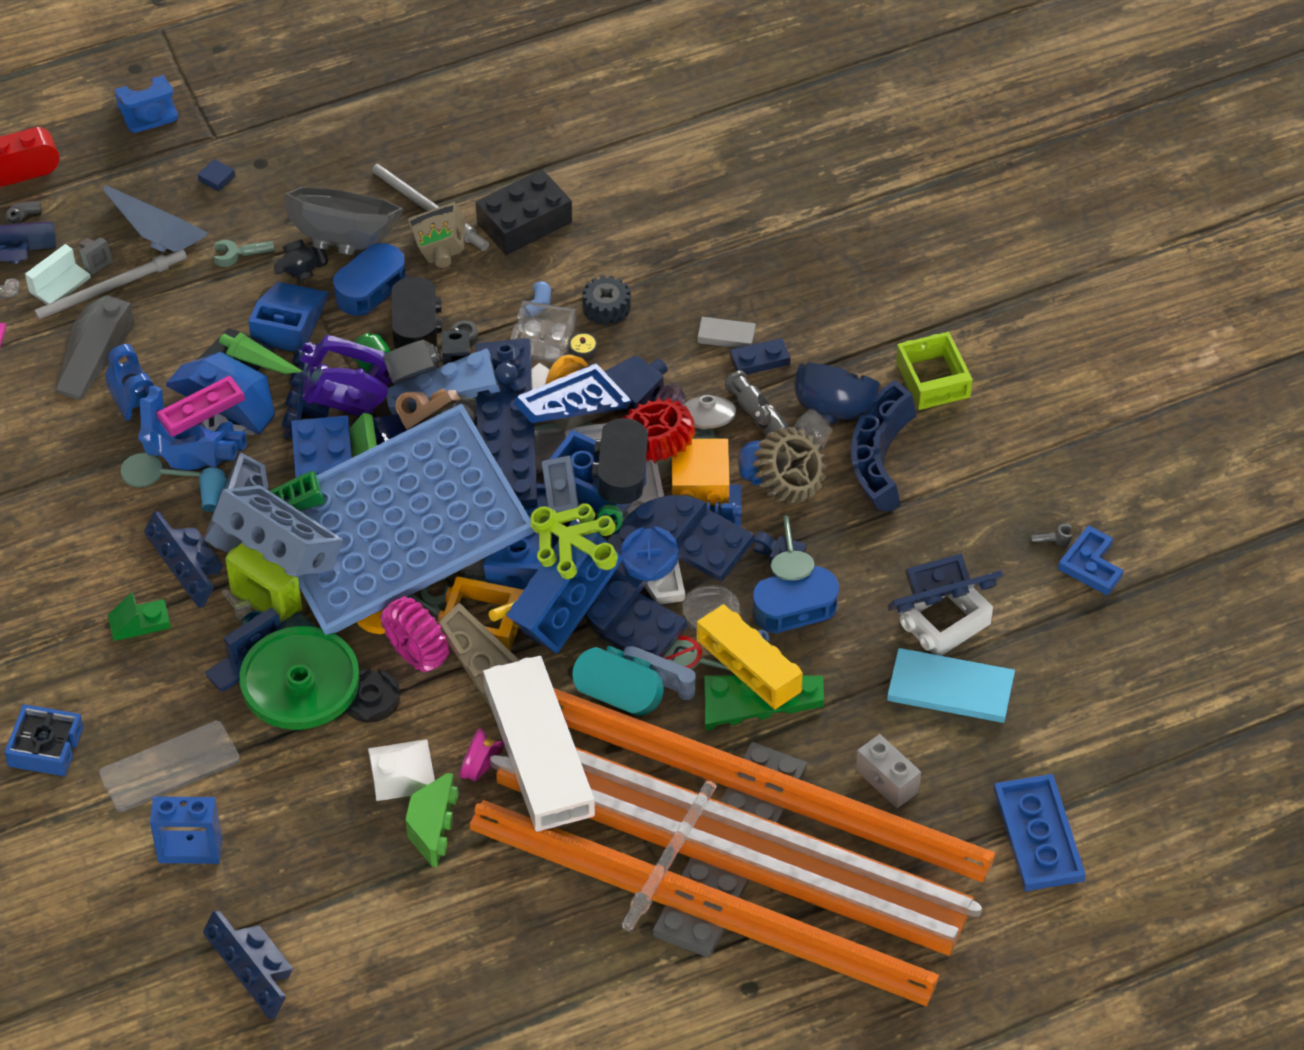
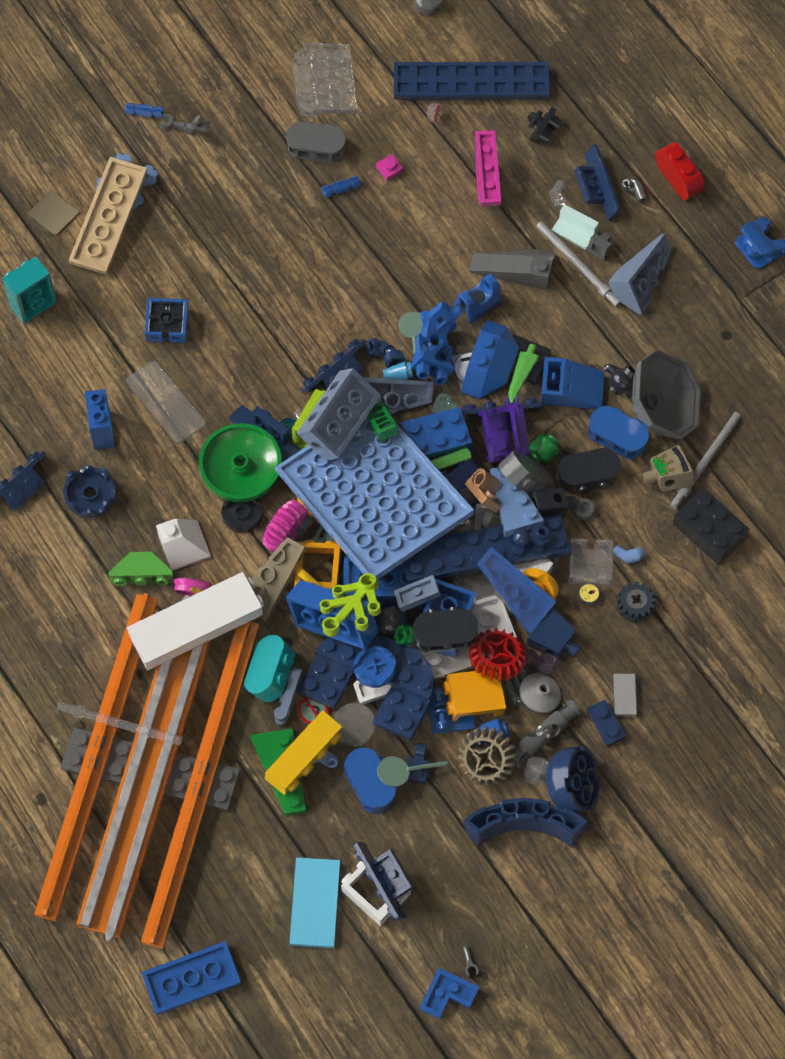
camera: 80 degrees right, 15 degrees up
green slope [107,593,171,641] -> none
dark pink tile [156,375,245,437] -> none
dark blue tile [197,159,235,192] -> none
sand green piece [213,240,274,267] -> none
light grey brick [856,734,921,808] -> none
lime window [896,332,973,410] -> none
none -> dark blue plate [63,465,116,518]
none -> dark blue arm [366,338,405,368]
none -> clear light blue tile [432,394,457,414]

